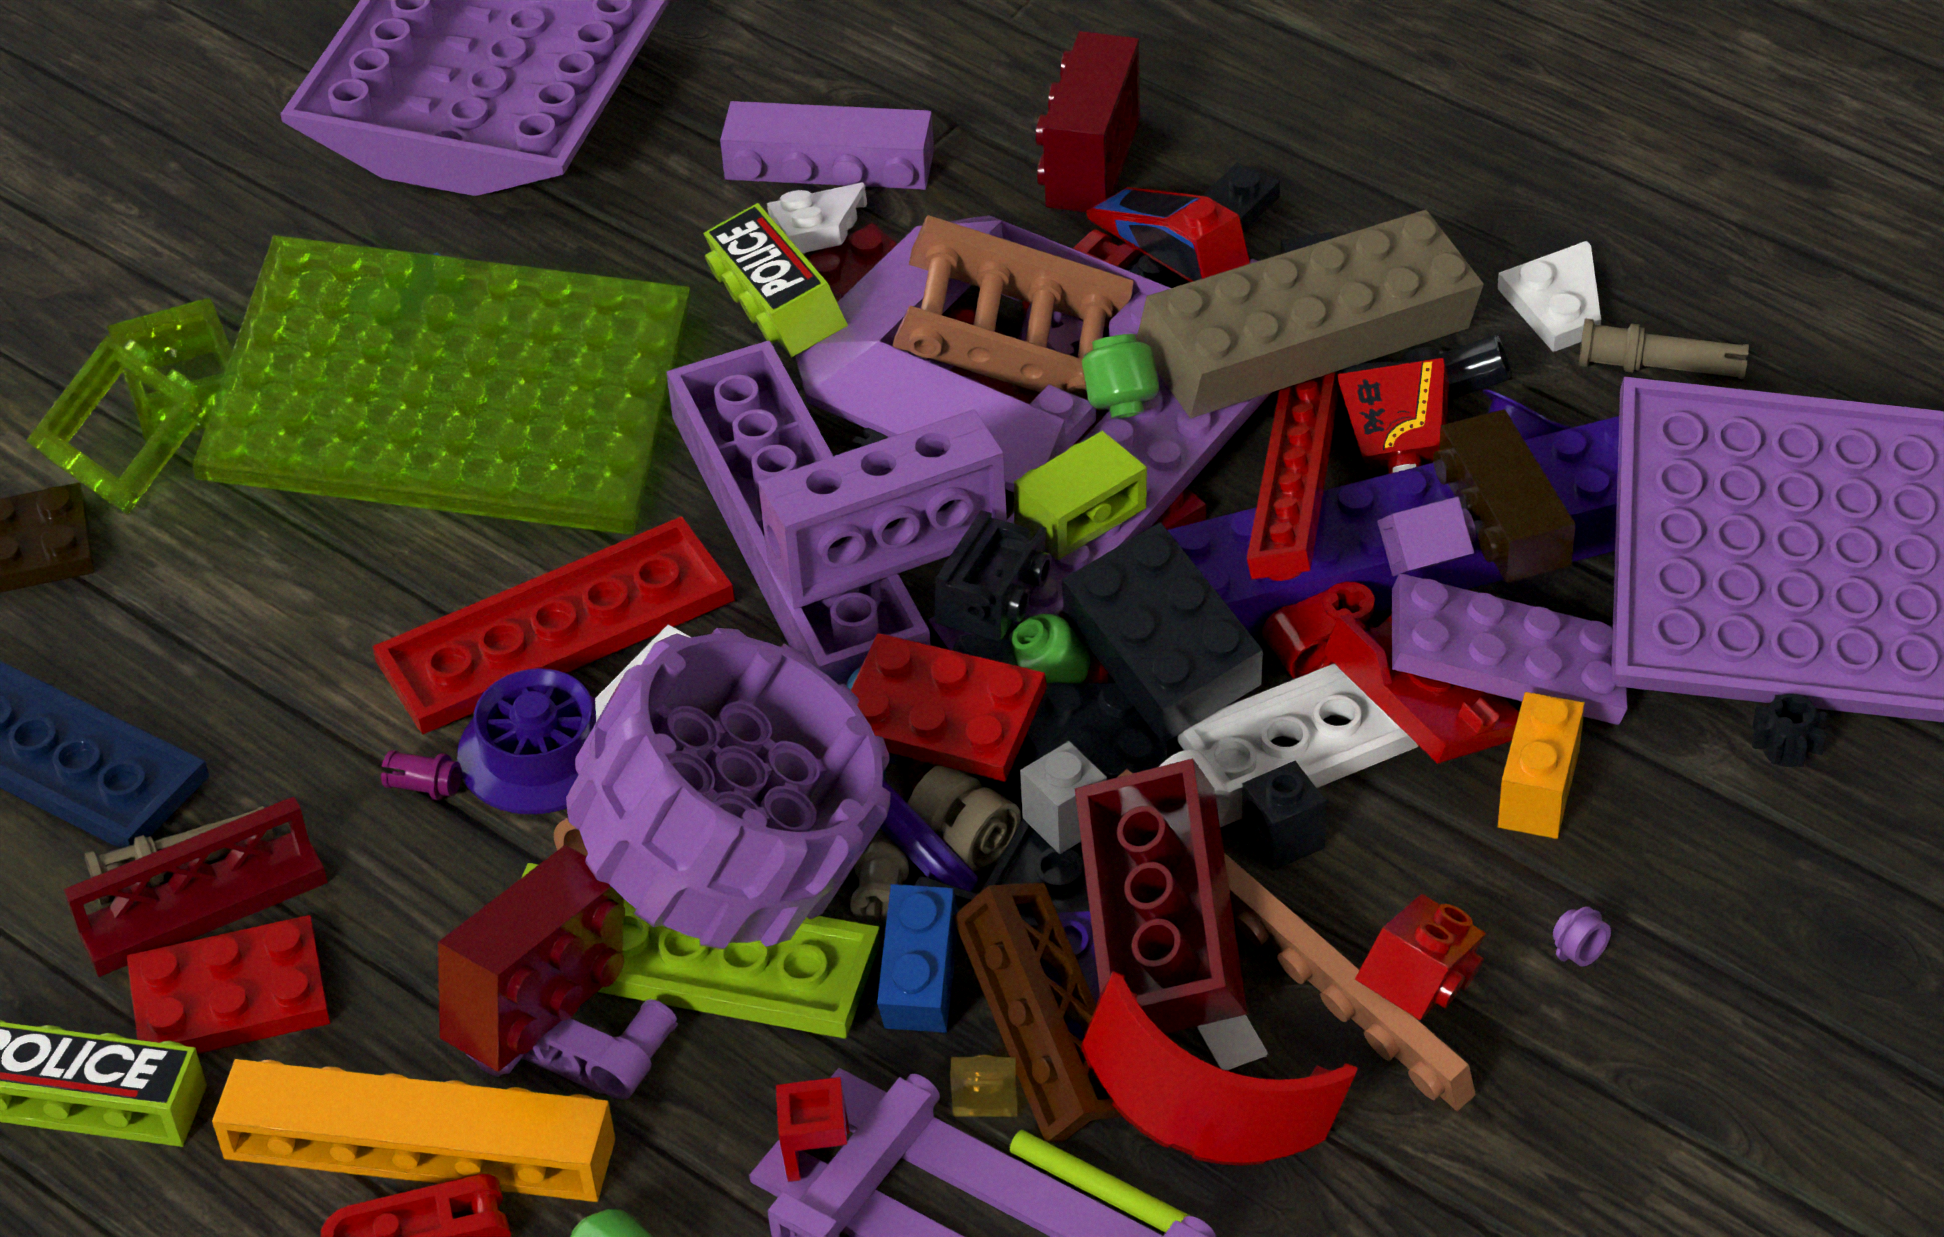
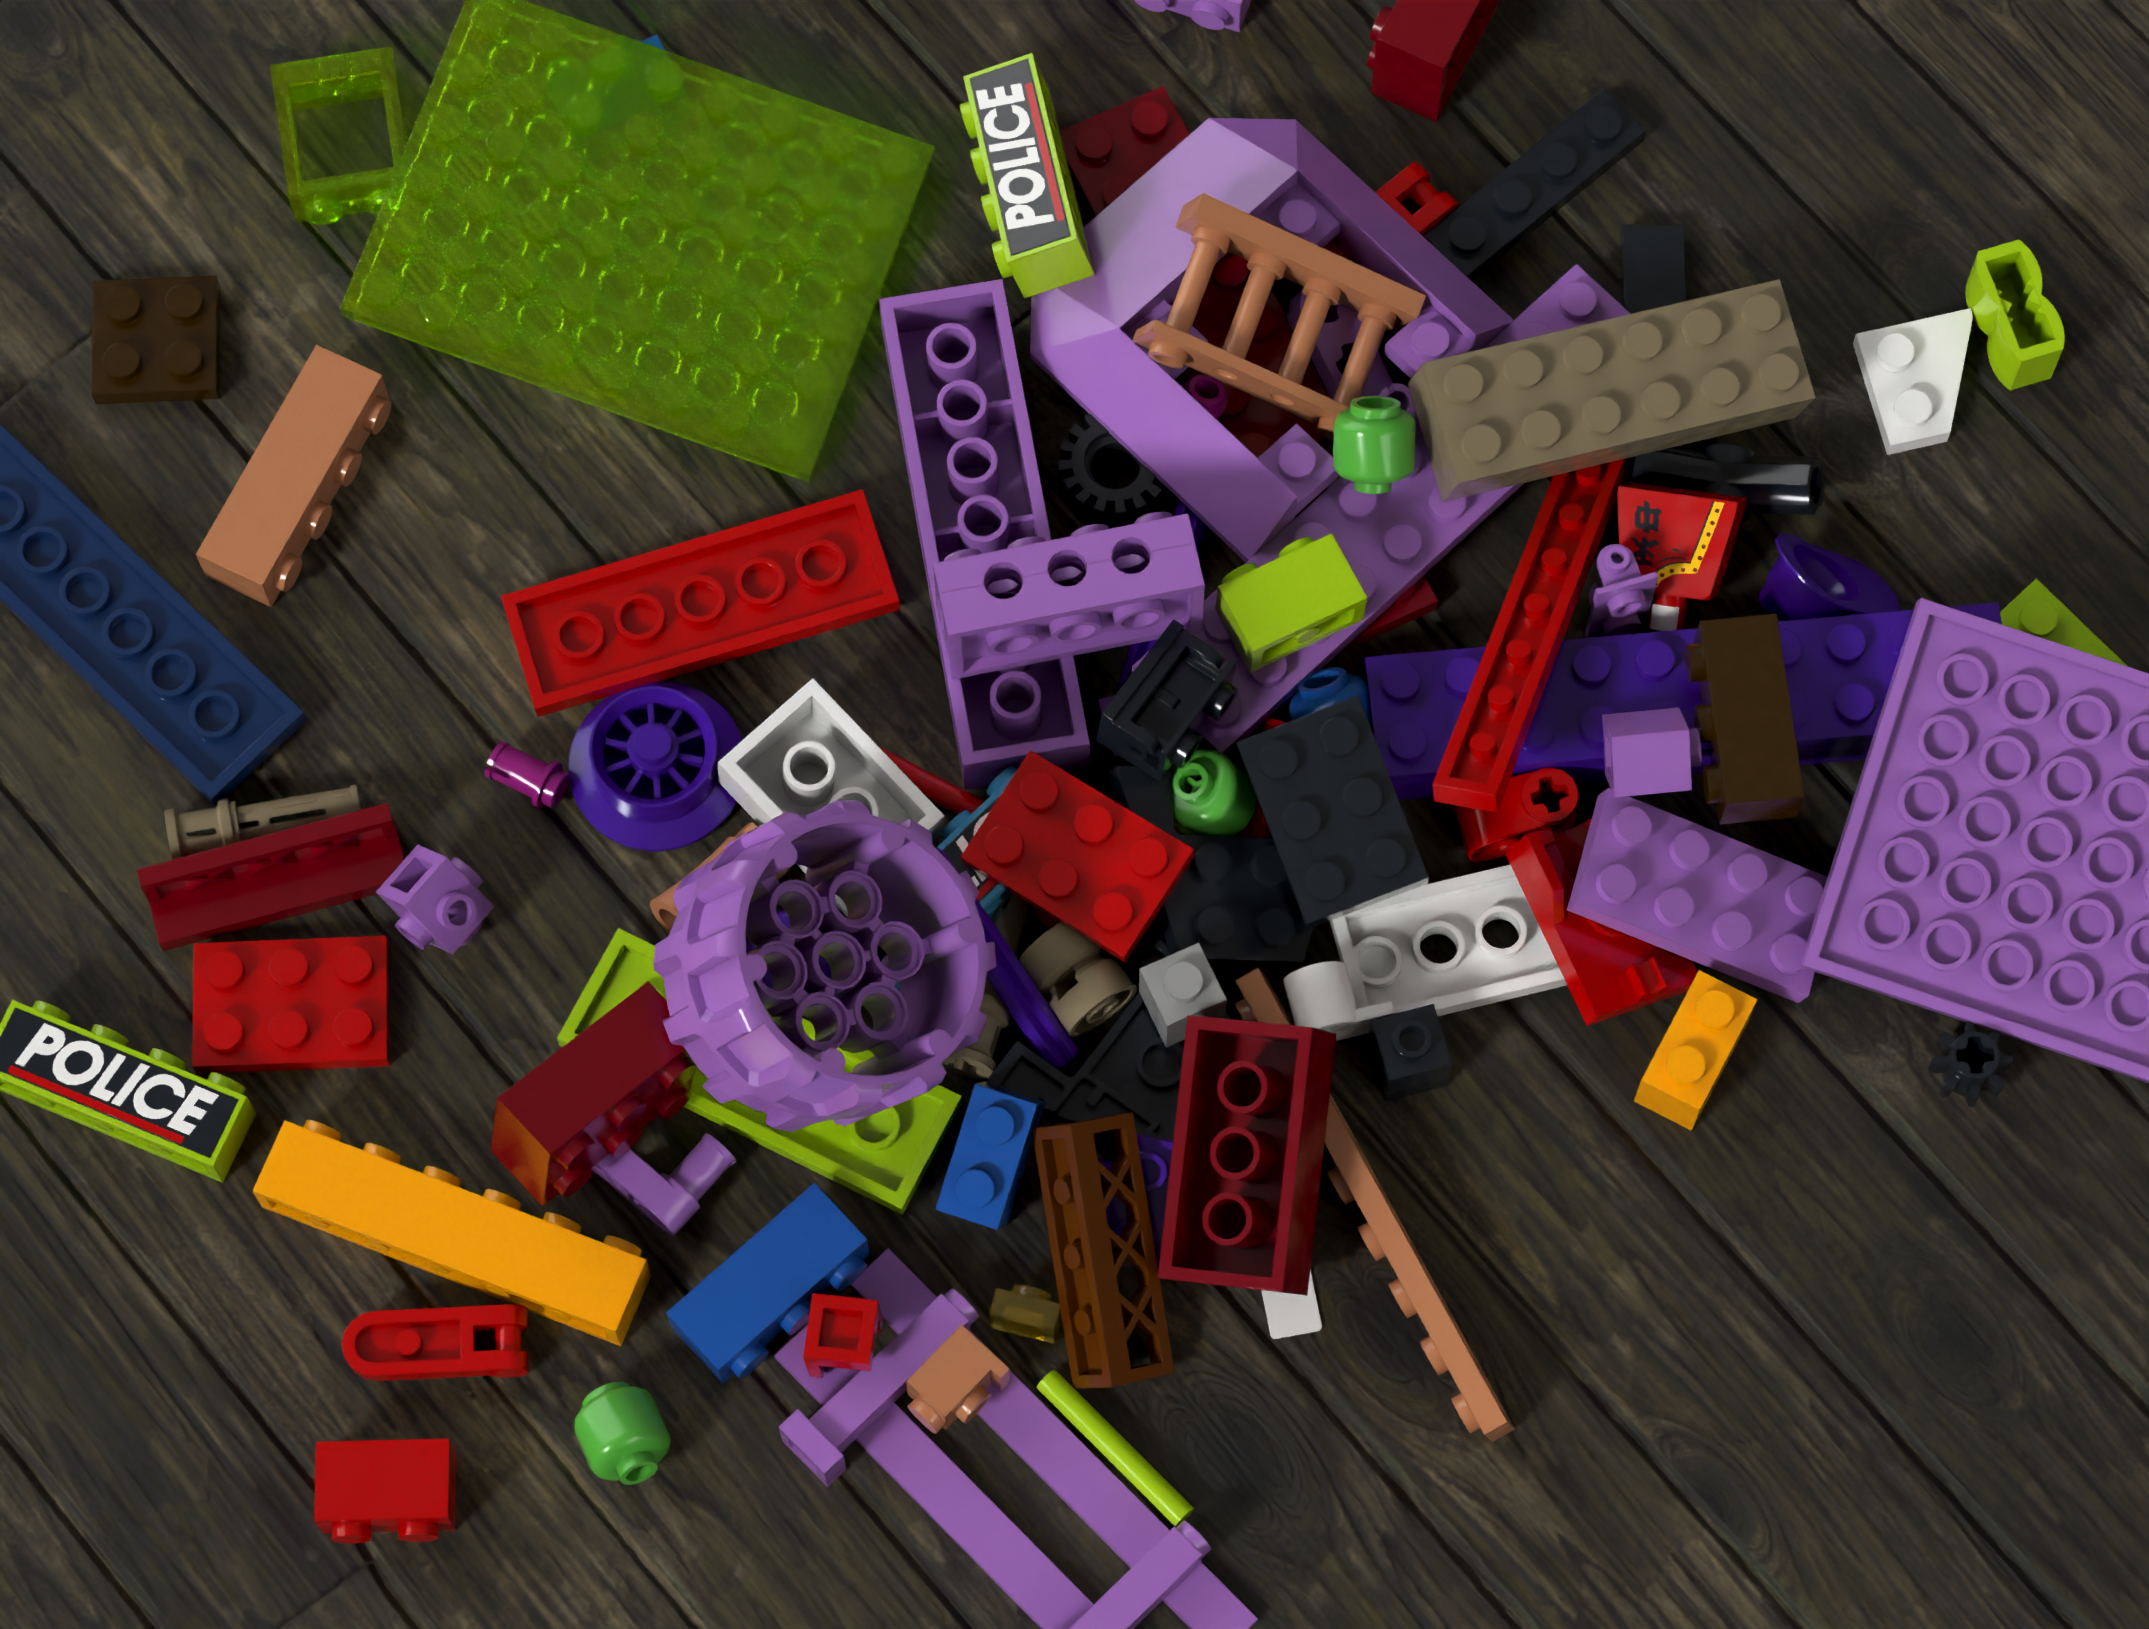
camera: 10 degrees right, 25 degrees up
clear neon green window [26,336,207,515] -> none
white wing [767,182,867,253] -> none
red windscreen [1081,971,1358,1166] -> none
slope [1086,187,1250,282] -> none
red brick [1355,894,1486,1020] -> none
medium lavender plate [1553,906,1611,966] -> none
dark tan pin [1578,318,1749,379] -> none
none -> nougat brick [196,345,391,607]
none -> medium lavender brick [376,845,495,955]
none -> blue brick [666,1182,870,1384]
none -> nougat brick [906,1324,1010,1434]
none -> medium lavender hinge [1585,544,1658,638]
none -> lime brick [1965,239,2065,391]

